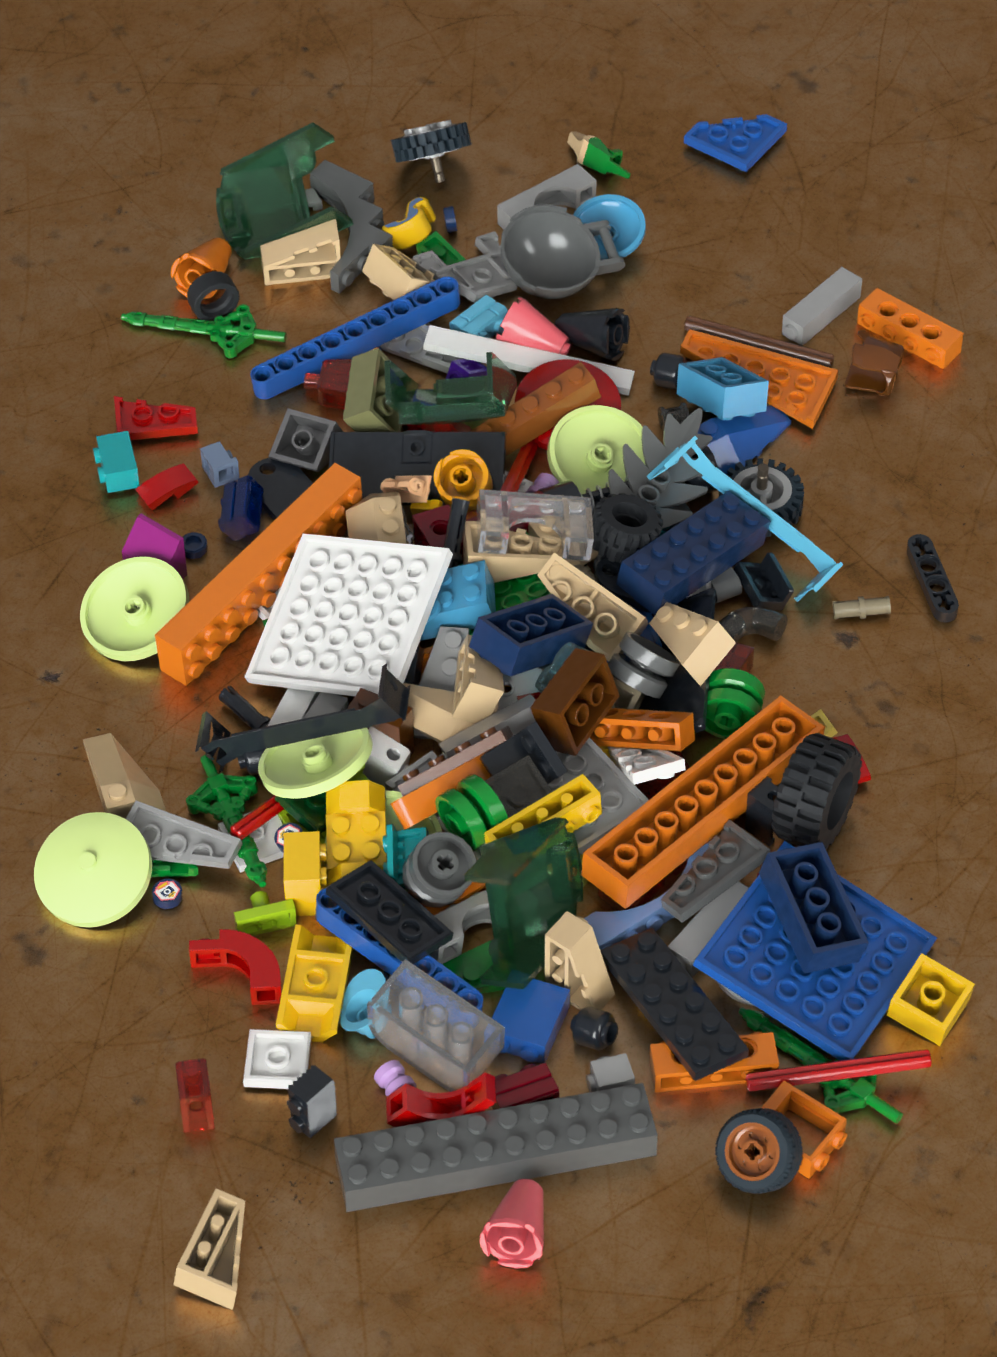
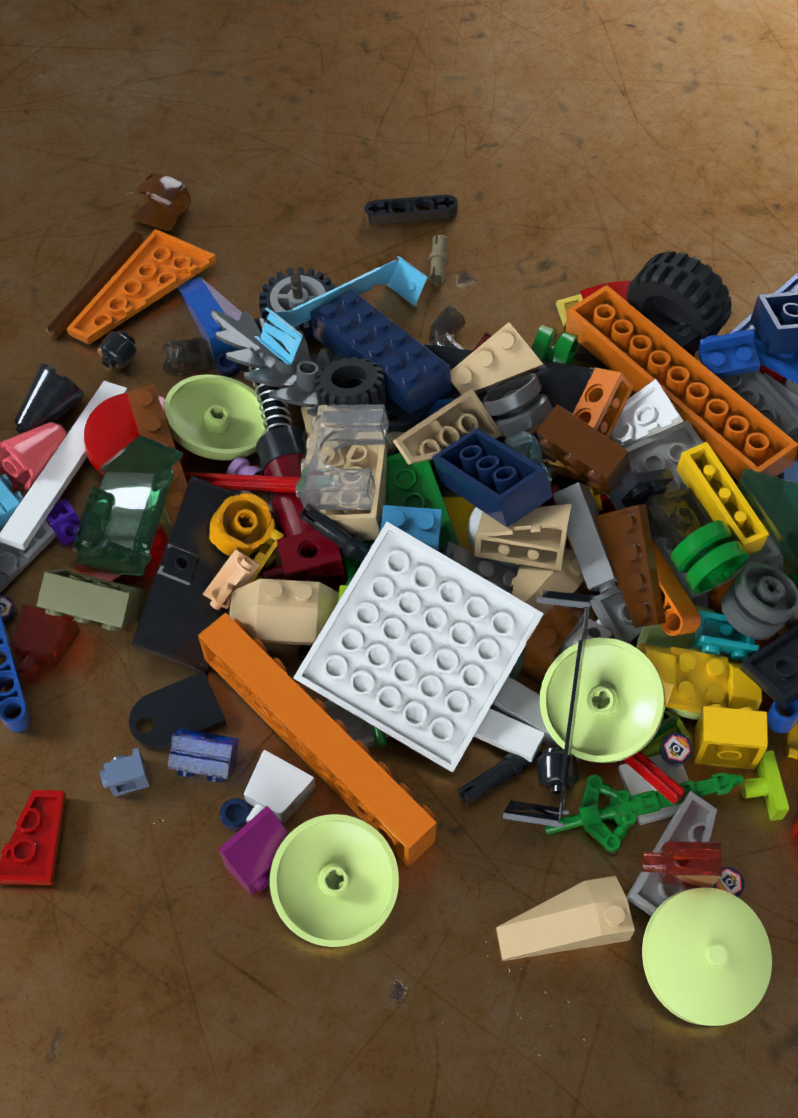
camera: 80 degrees left, 10 degrees up
teal brick [93,431,139,493] -> none
red slope [135,463,199,511] -> none
flat silver slope [268,408,343,472] -> none
dark azure brick [676,357,769,420] -> none
black bracket [733,552,794,610] -> none
light grey brick [782,267,862,346] -> none
orange brick [857,288,964,369] -> none
none -> white torso [244,750,316,824]
none -> clear red torso [641,841,722,888]
none -> blue bracket [698,330,760,378]

